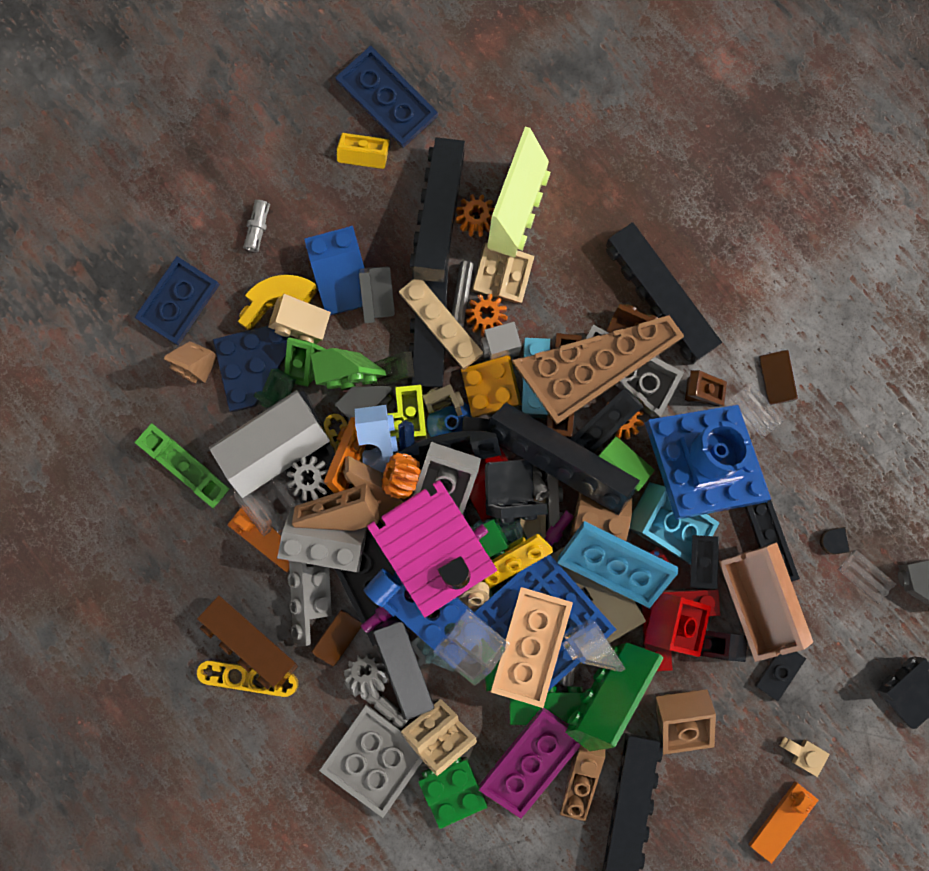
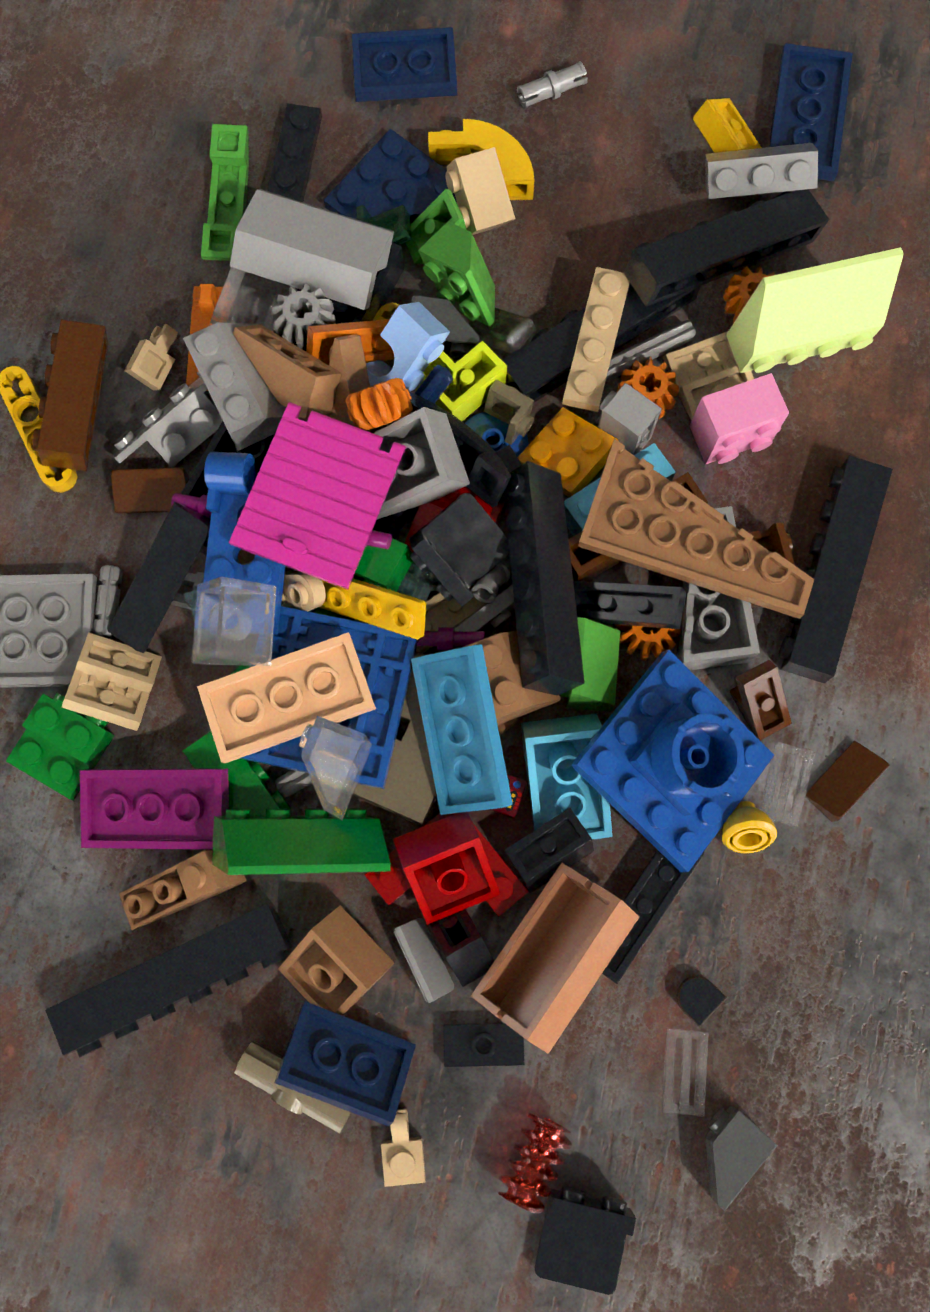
camera: 55 degrees right, 5 degrees down
medium nougat slope [164,341,217,384] -> none
blue slope [304,226,365,316] -> none
light grey gear [344,653,389,700] -> none
dark grey panel [359,266,395,323] -> none
black tile [437,556,471,590] -> none
orange hinge [748,782,819,864] -> none
none -> tan plate [124,324,178,391]
none -> dark tan piece [234,1040,351,1134]
none -> black plate [267,103,322,202]
none -> dark blue plate [274,1001,416,1127]
none -> light grey slope [394,918,454,1003]
none -> clear red piece [498,1112,572,1213]
none -> bright pink brick [689,373,789,464]
none -> light grey brick [705,143,818,199]
none -> yellow brick [722,801,777,853]

